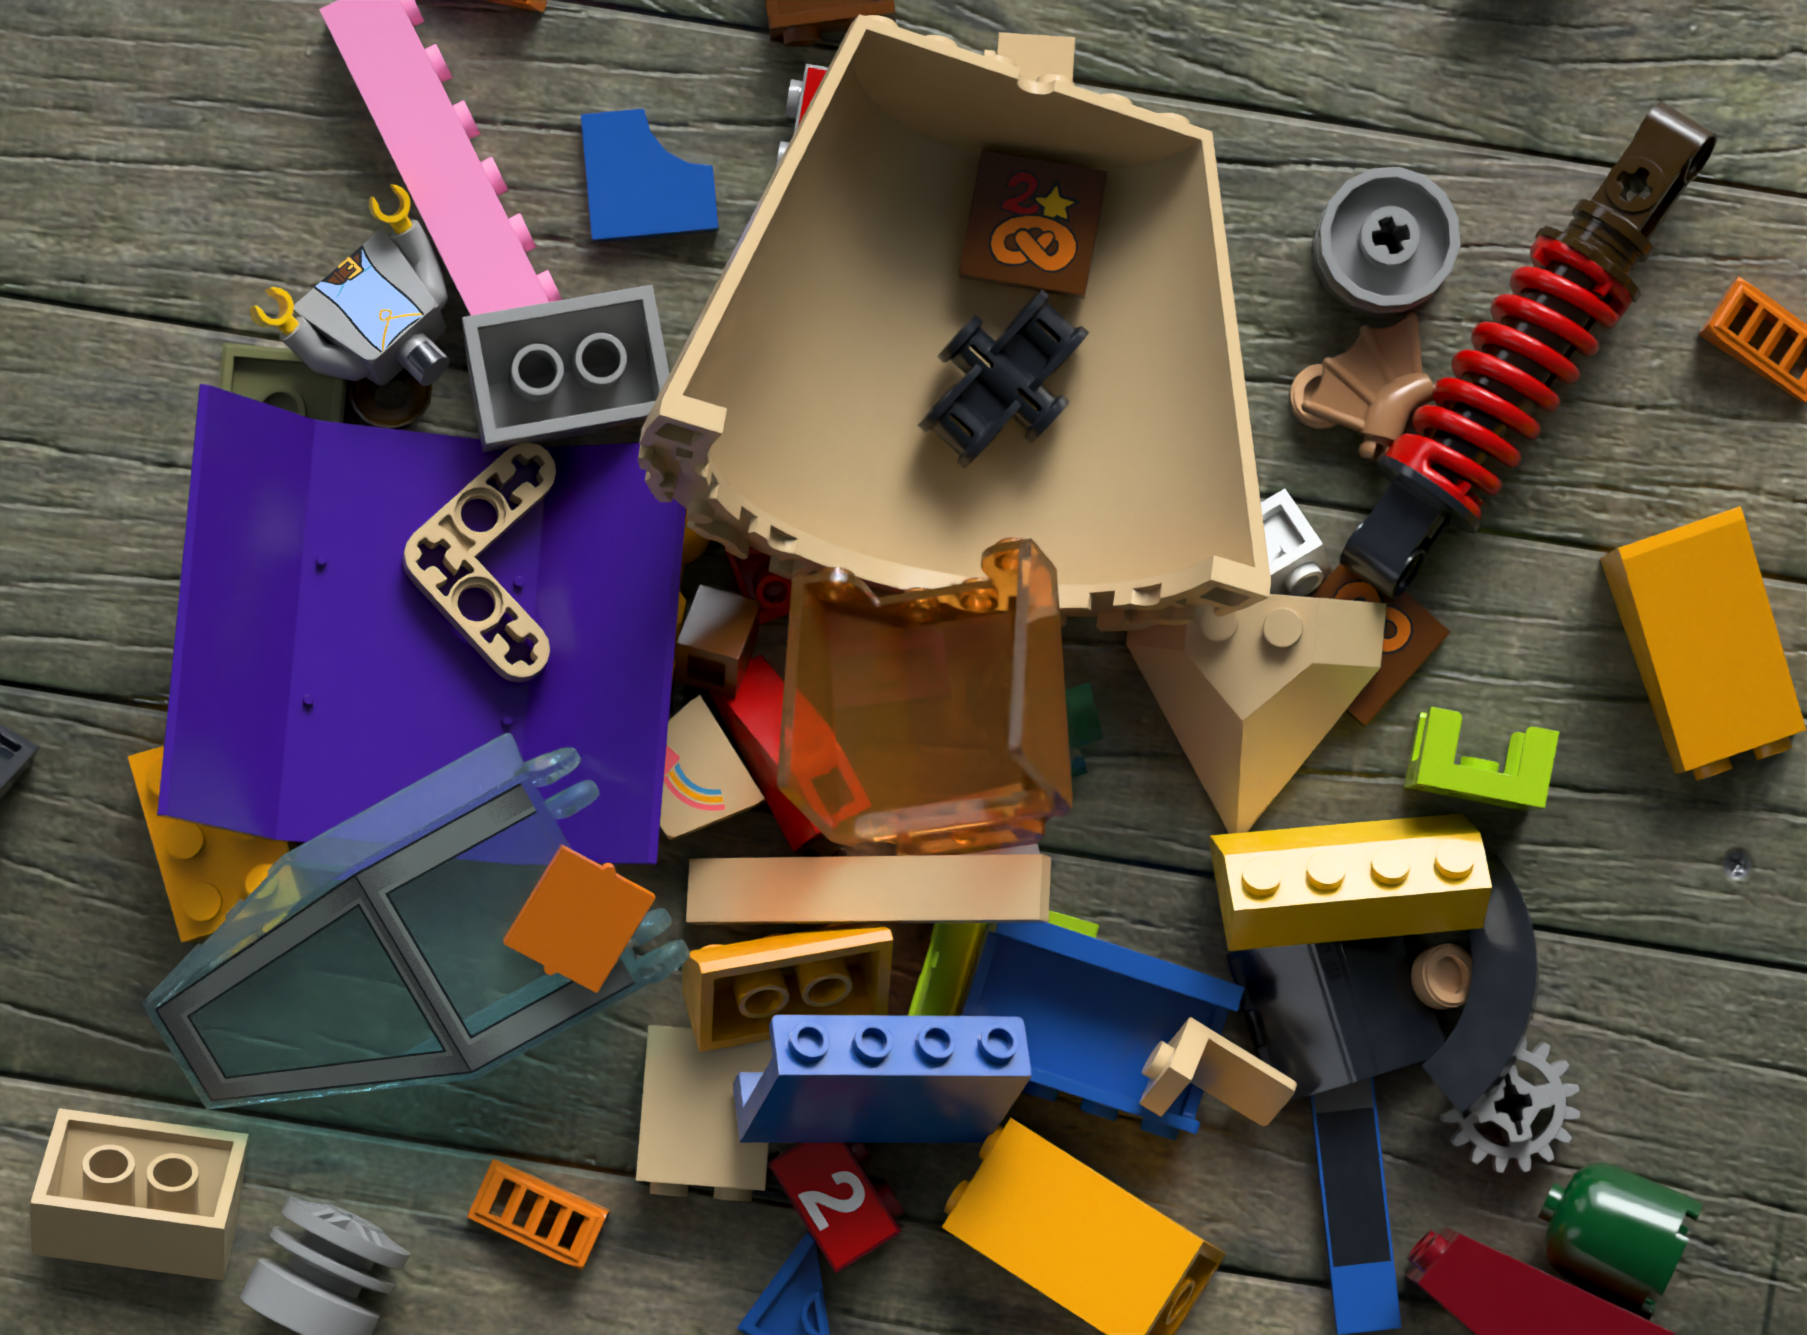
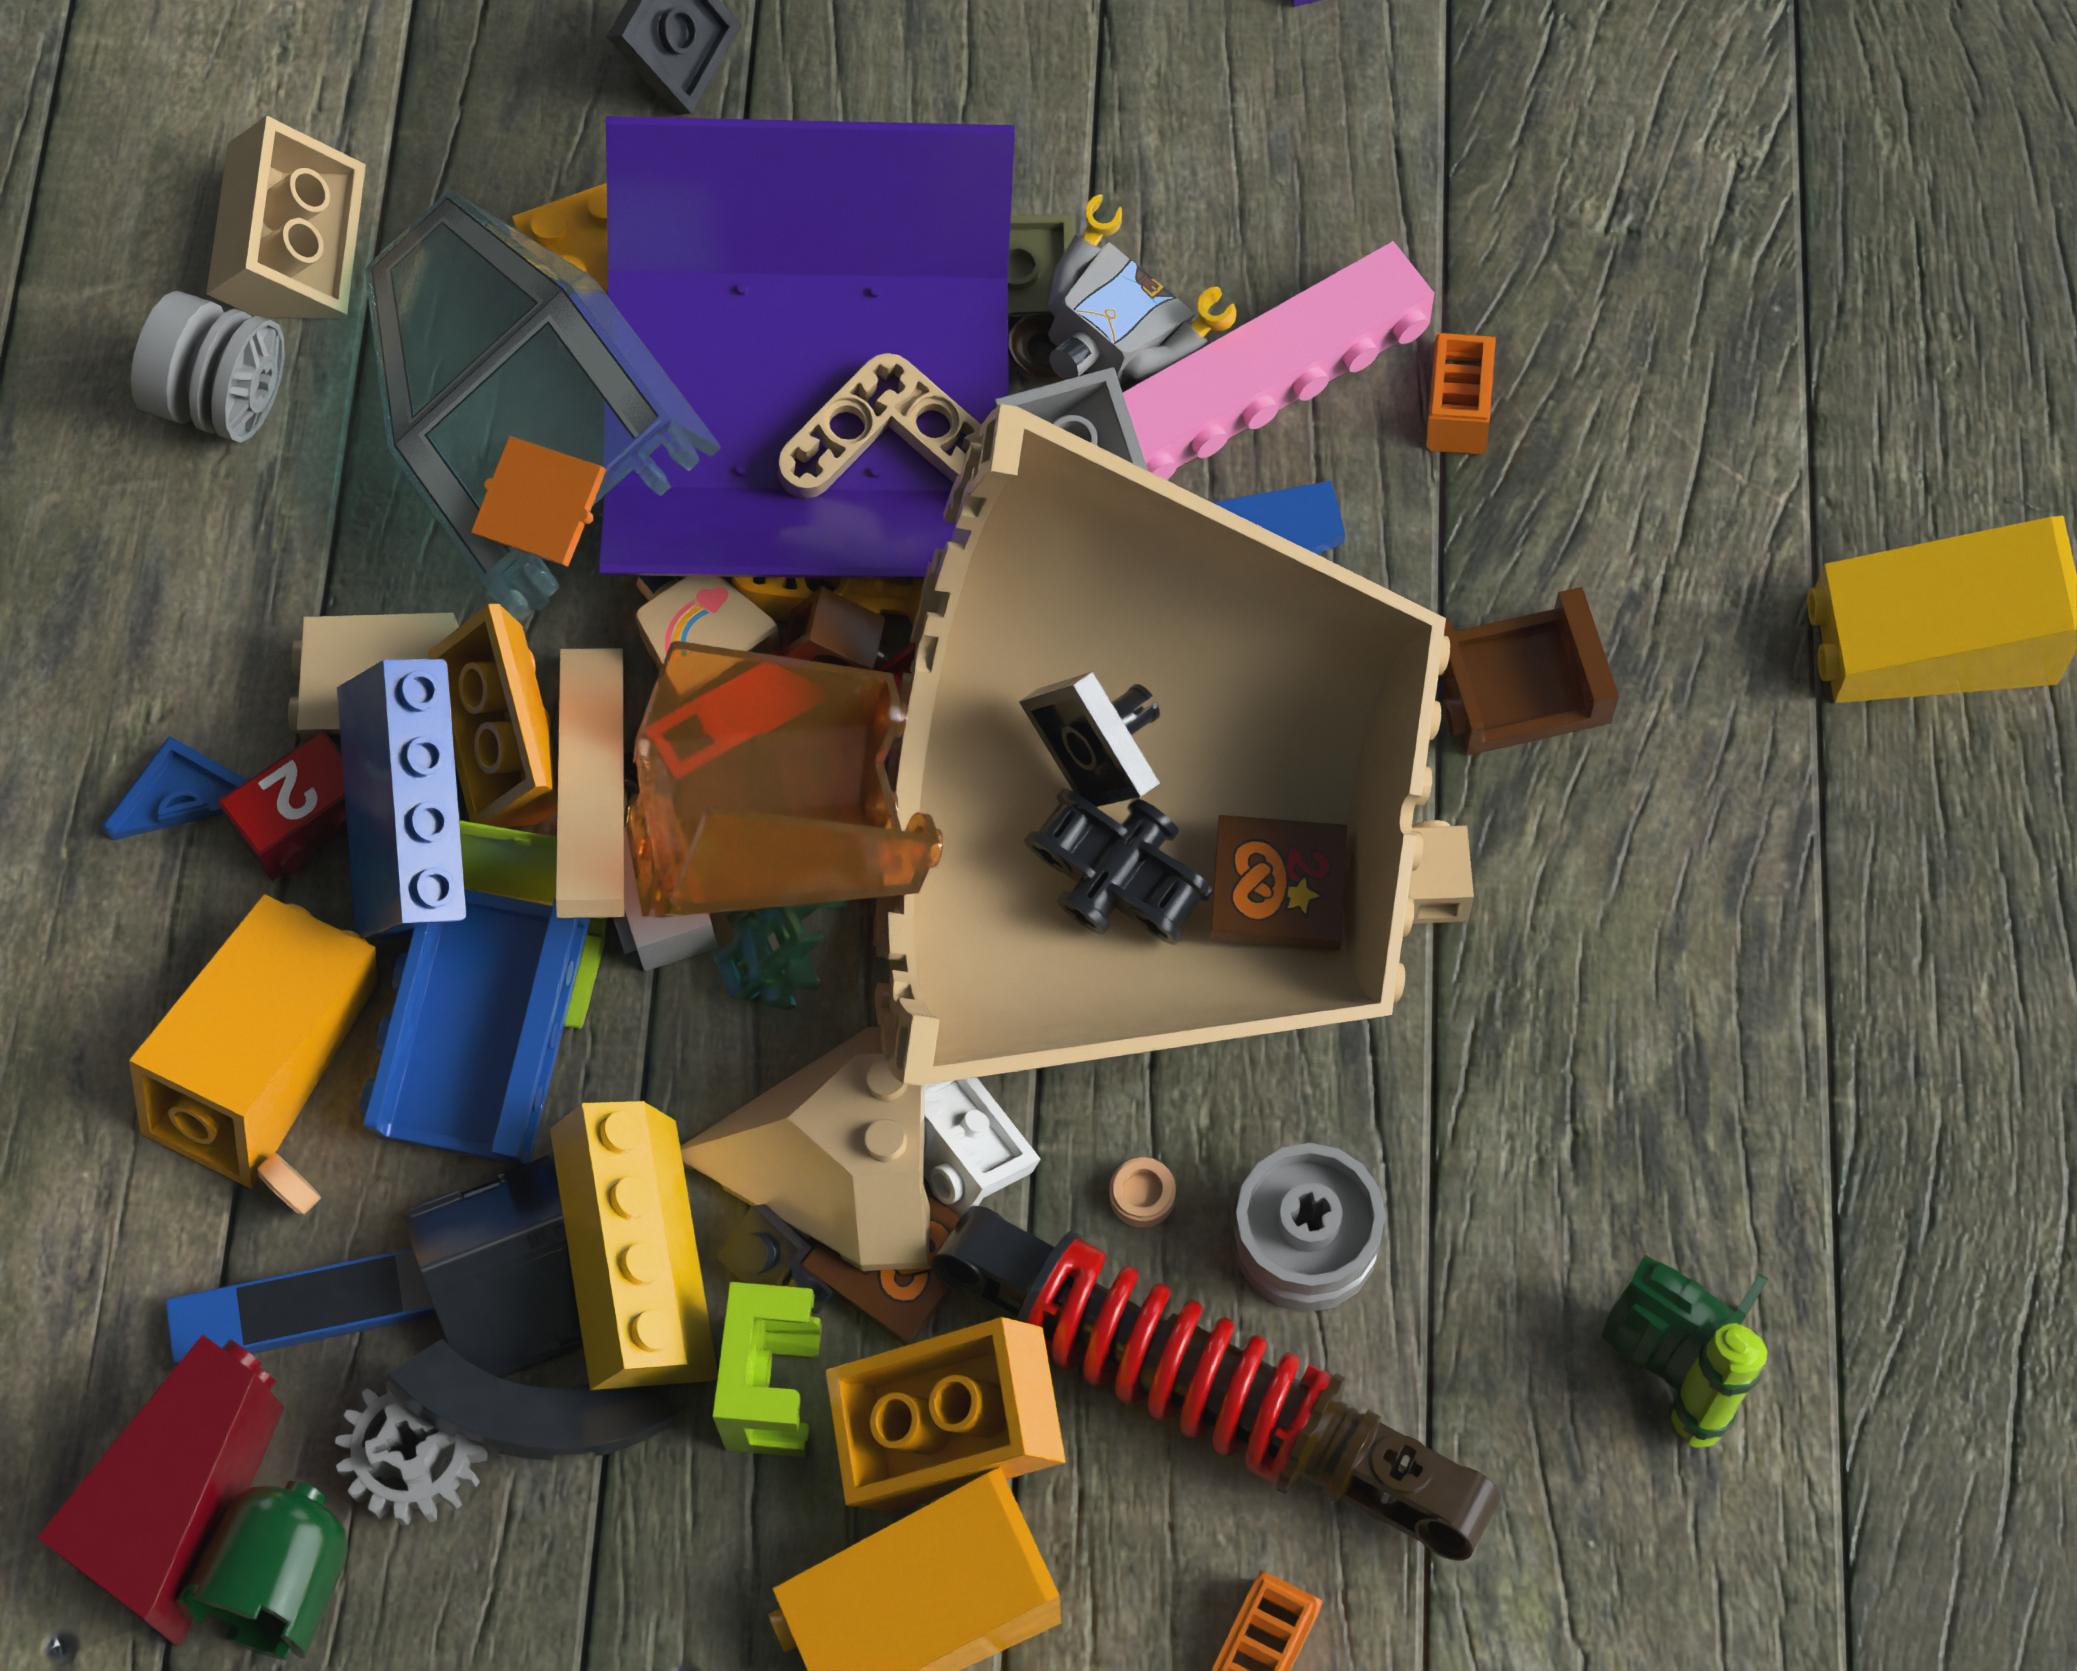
camera: 90 degrees right, 20 degrees down
orange slope [467,1158,610,1271] -> none
tan bracket [1139,1017,1297,1126] -> none
medium nougat arm [1301,312,1434,462] -> none
light nougat tile [1411,943,1472,1010] -> none
none -> light nougat tile [257,1152,321,1215]
none -> black plate [716,1204,833,1314]
none -> light orange brick [826,1317,1066,1512]
none -> black tile [1019,671,1160,807]

